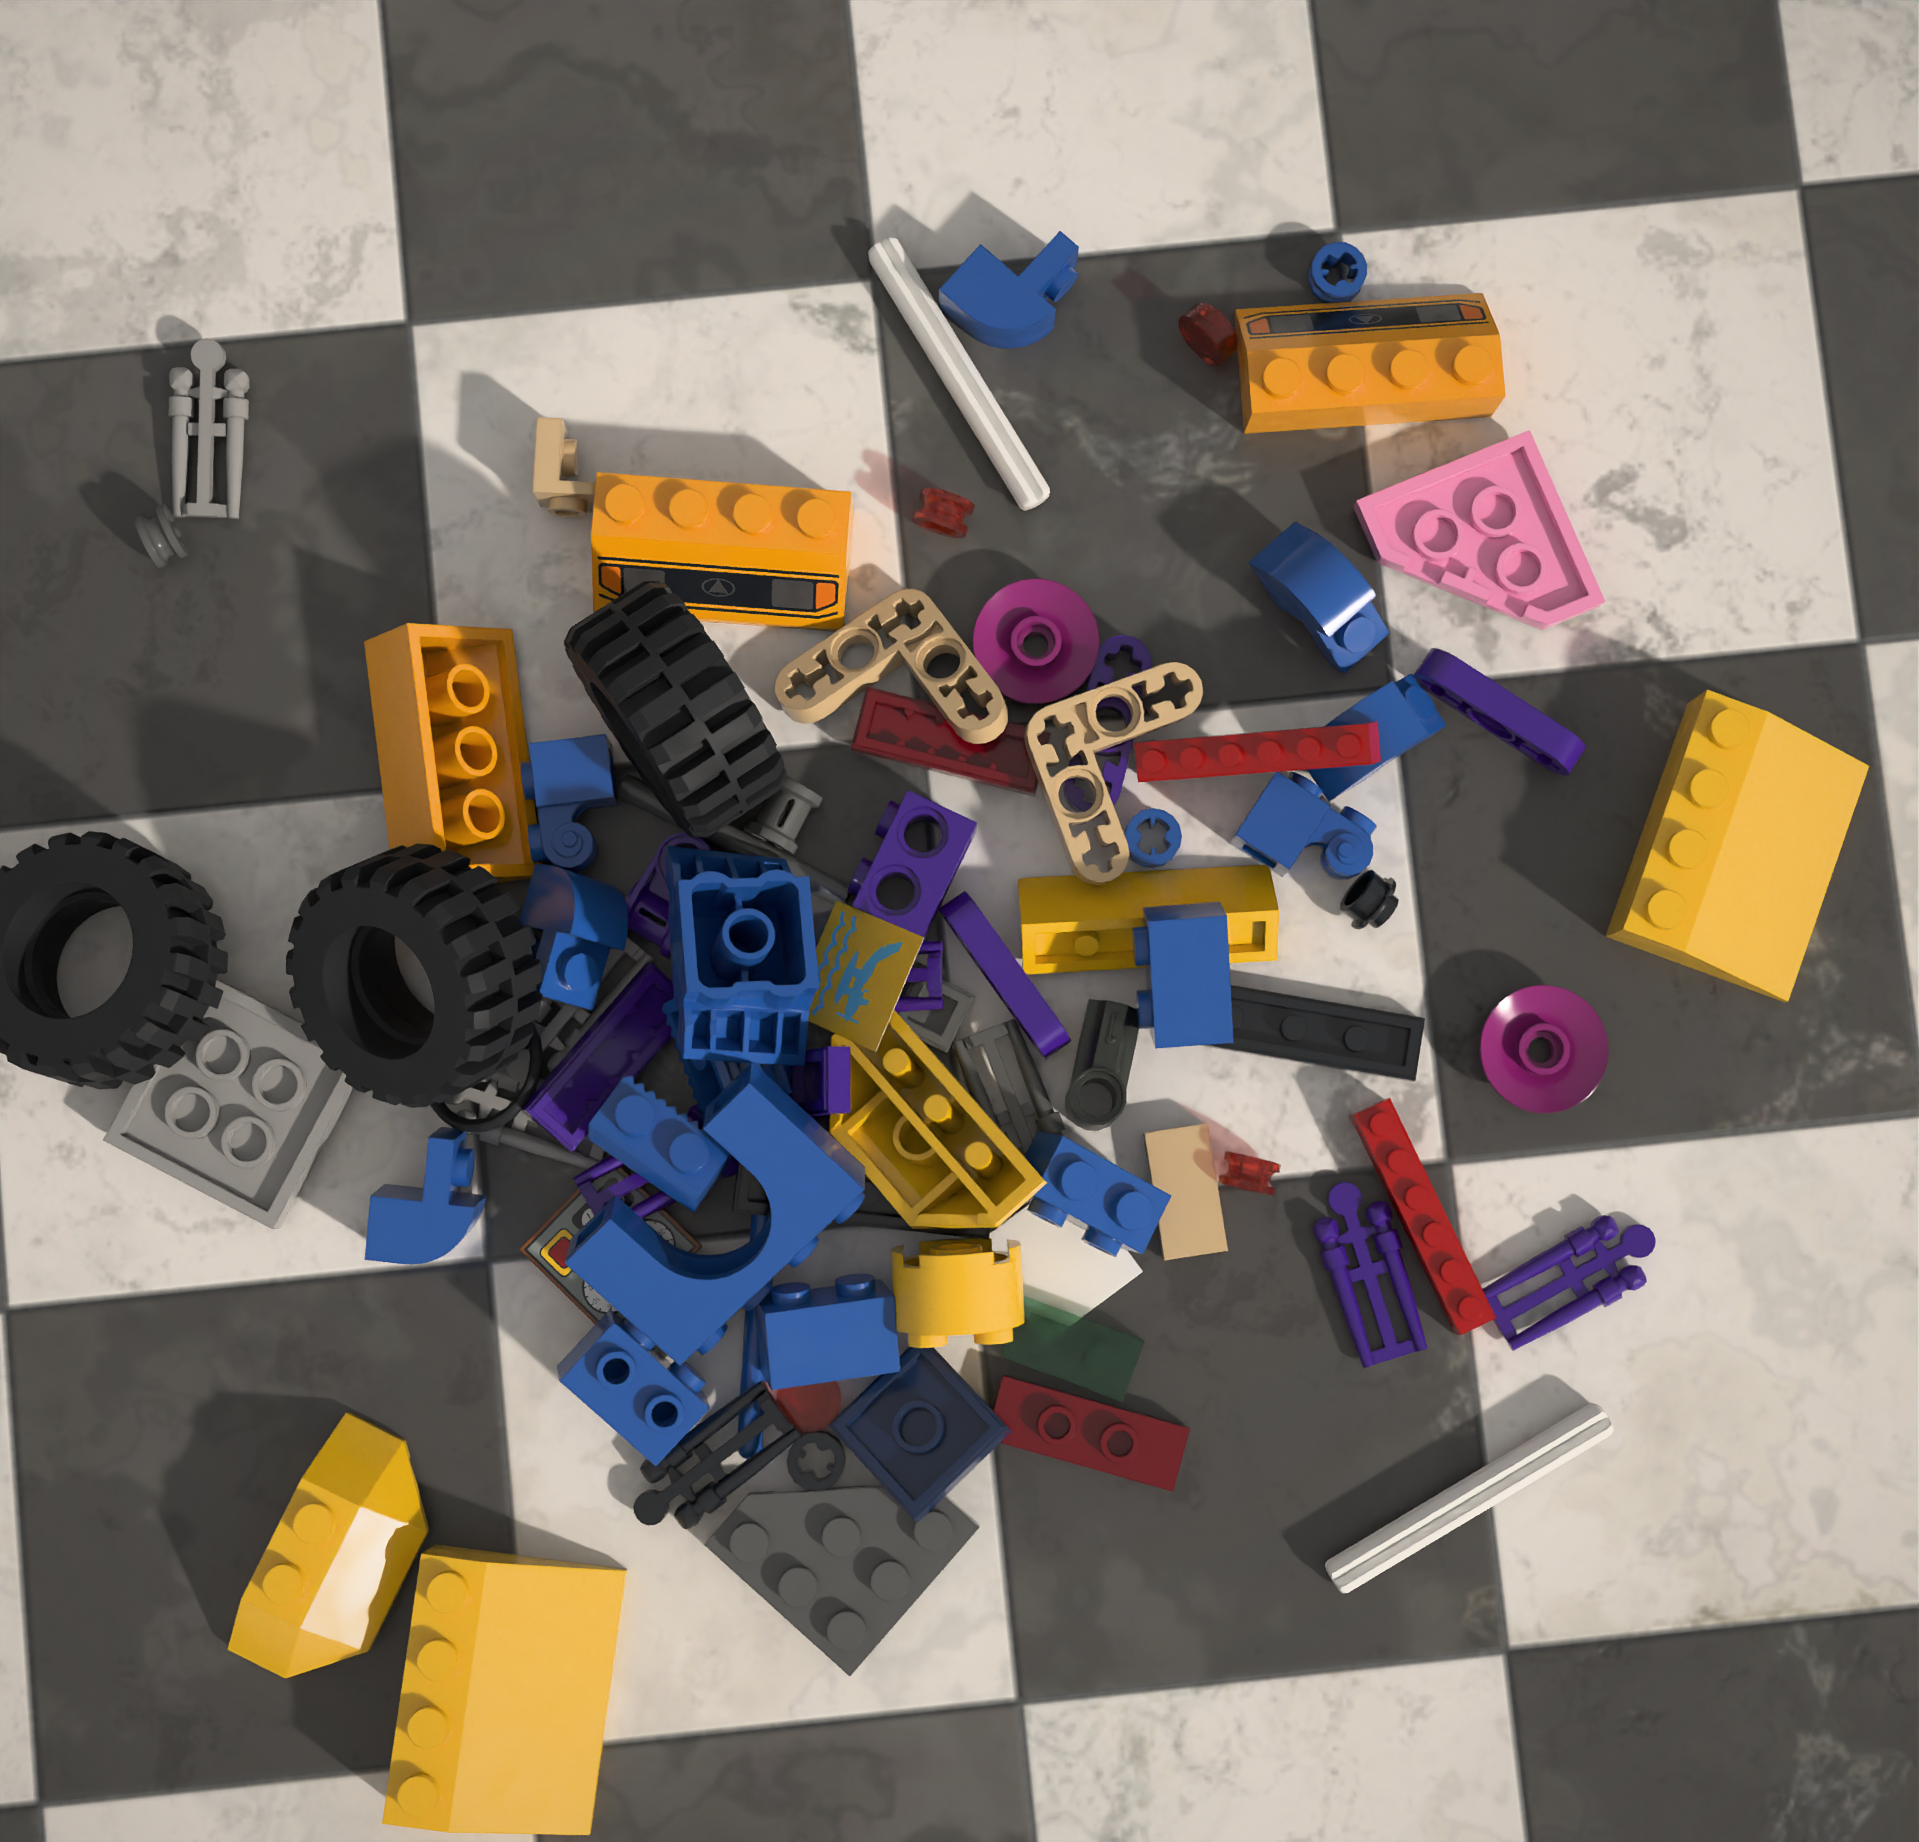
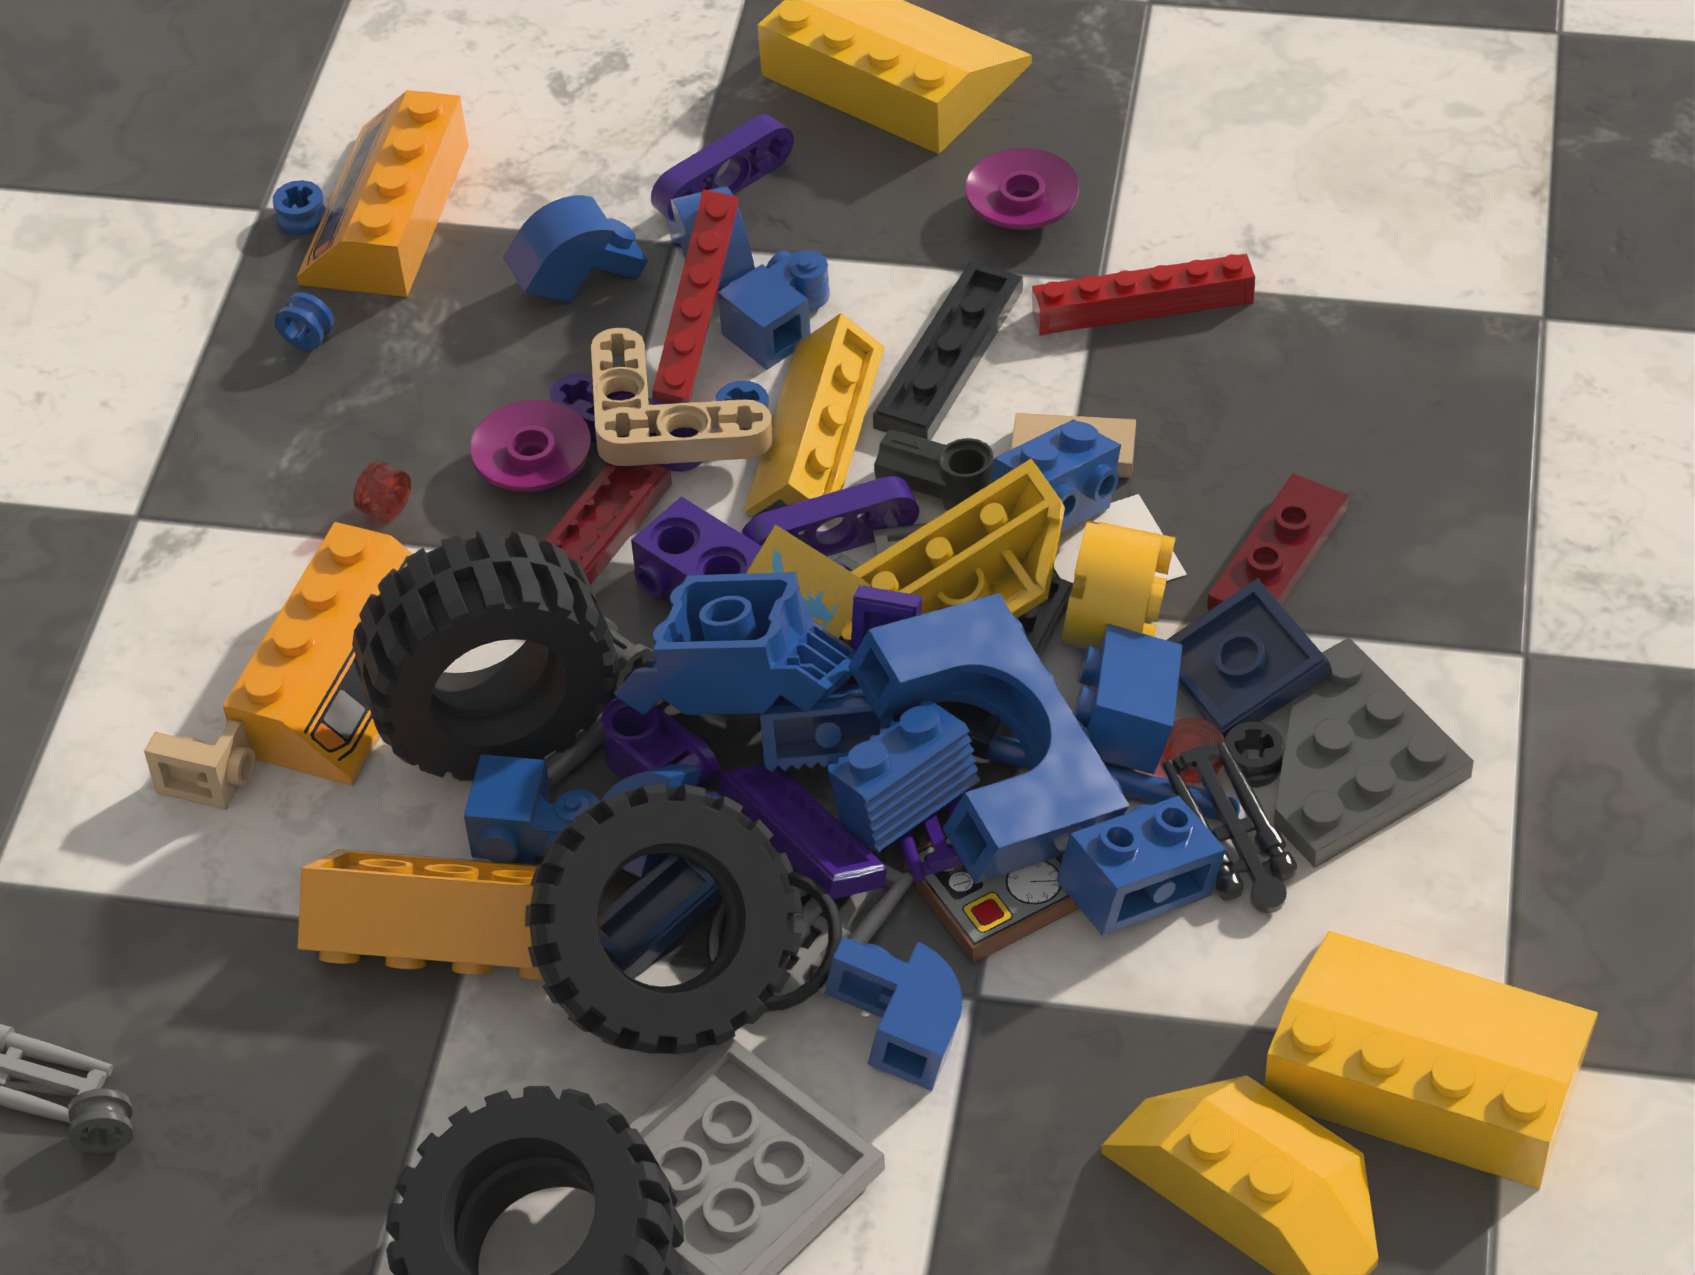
camera: 70 degrees left, 35 degrees down
tan beam [774,589,1008,744] -> none
white axle [868,237,1050,511] -> none
blue brick [939,231,1079,349] -> none
clear green plate [1001,1295,1145,1402] -> none
blue brick [1132,902,1234,1049] -> none
clear red tile [1178,302,1238,366] -> none
clear red bush [1218,1151,1281,1196] -> none
dark purple piece [1312,1182,1428,1368] -> none
white axle [1325,1403,1614,1593] -> none
black plate [1340,870,1399,930] -> none
bright pink plate [1353,430,1605,630] -> none
dark purple piece [1483,1215,1656,1351] -> none
none -> blue bush [274,292,335,351]

